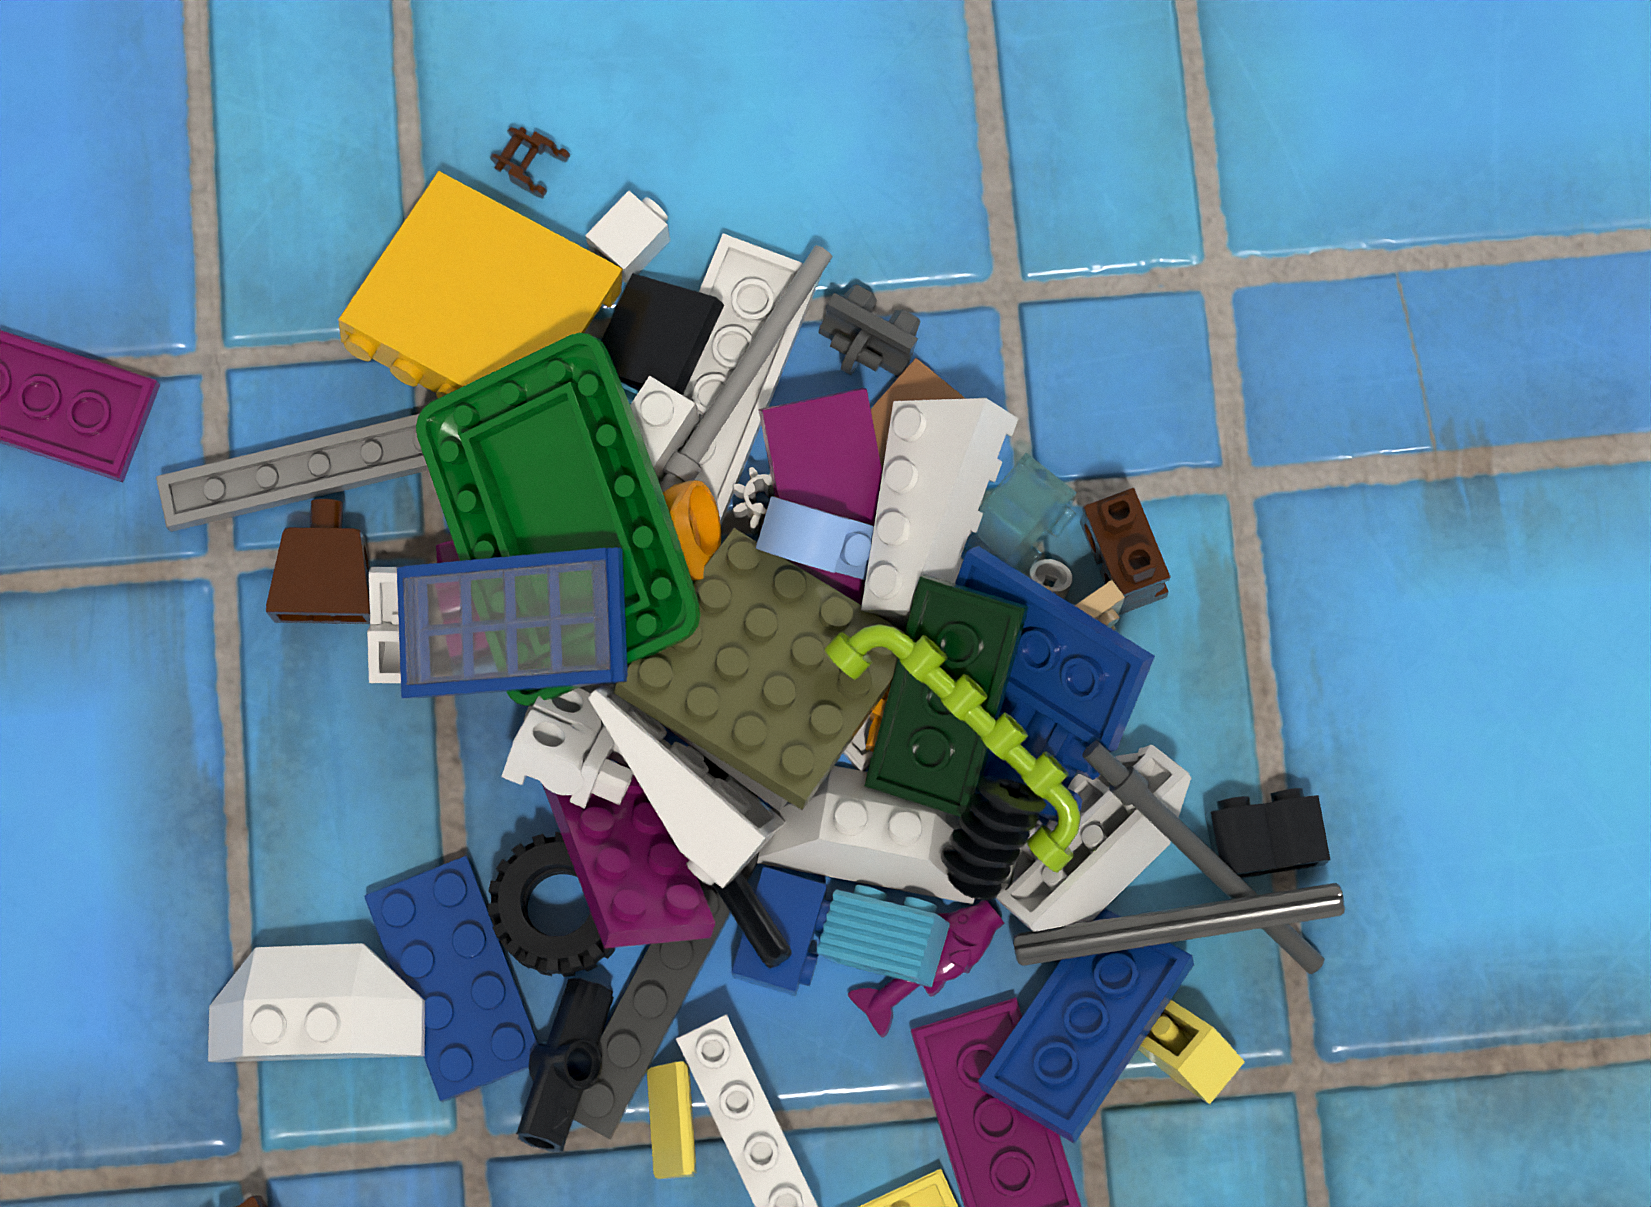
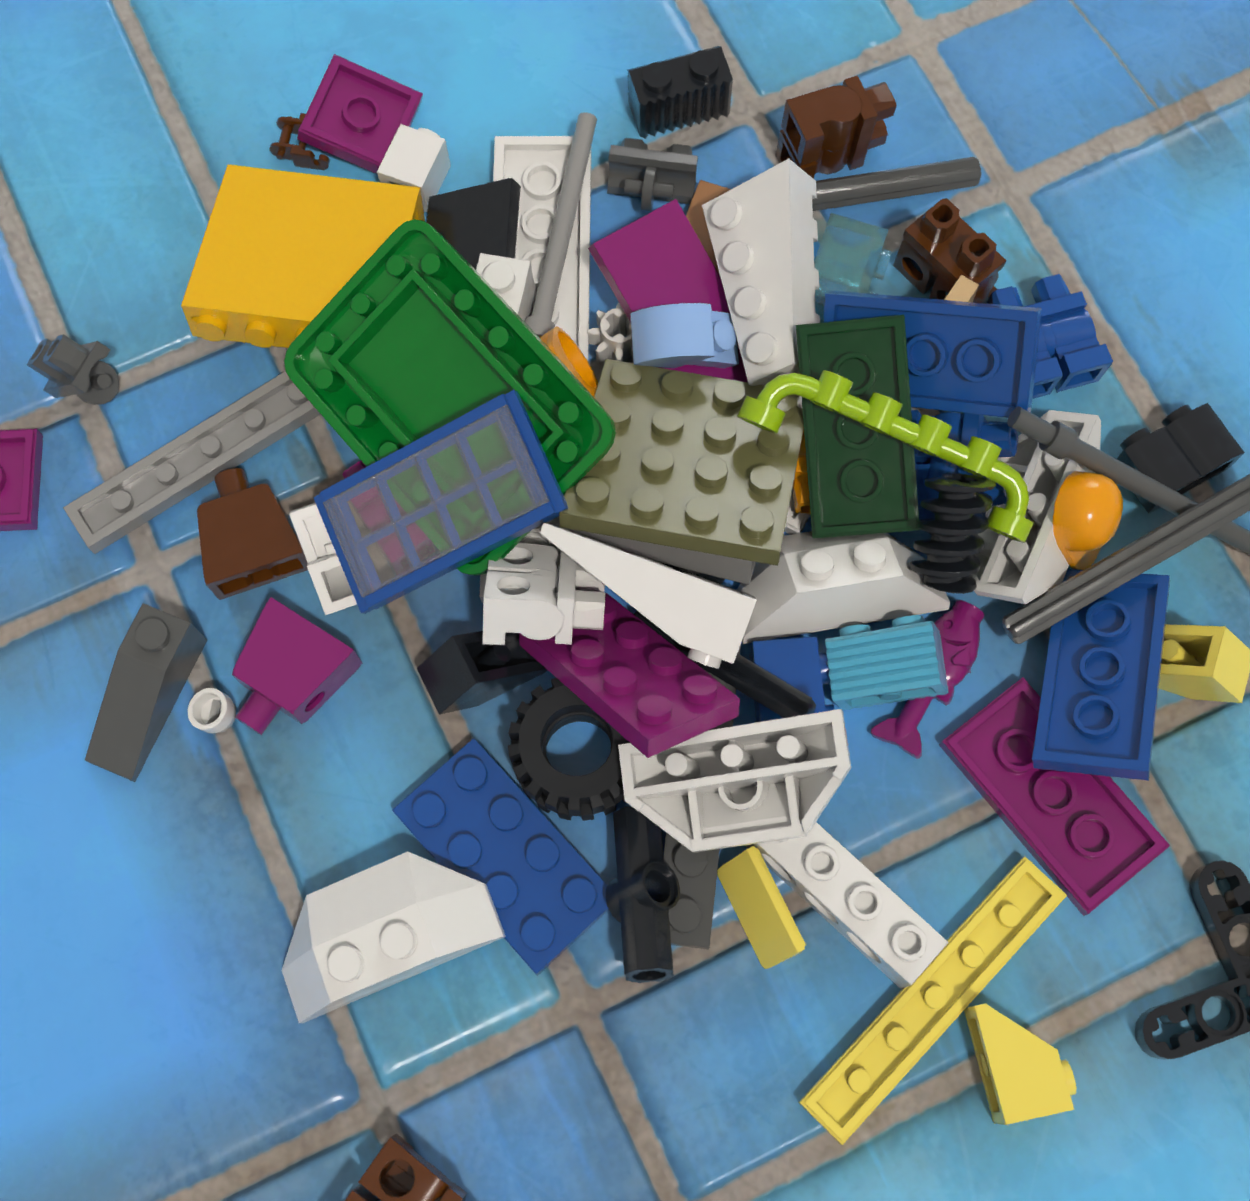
camera: 20 degrees left, 5 degrees down
none -> dark grey hips [27,334,119,405]
none -> dark grey slope [85,603,207,782]
none -> white hinge [188,688,236,734]
none -> magenta torso [232,597,362,735]
none -> magenta tile [297,54,423,174]
none -> black slope [417,631,548,715]
none -> white wedge [618,709,852,852]
none -> black brick [627,46,733,139]
none -> reddish brown hips [775,75,897,179]
none -> dark grey axle [812,157,981,211]
none -> blue hips [987,274,1113,399]
none -> light orange cap [1053,471,1123,570]

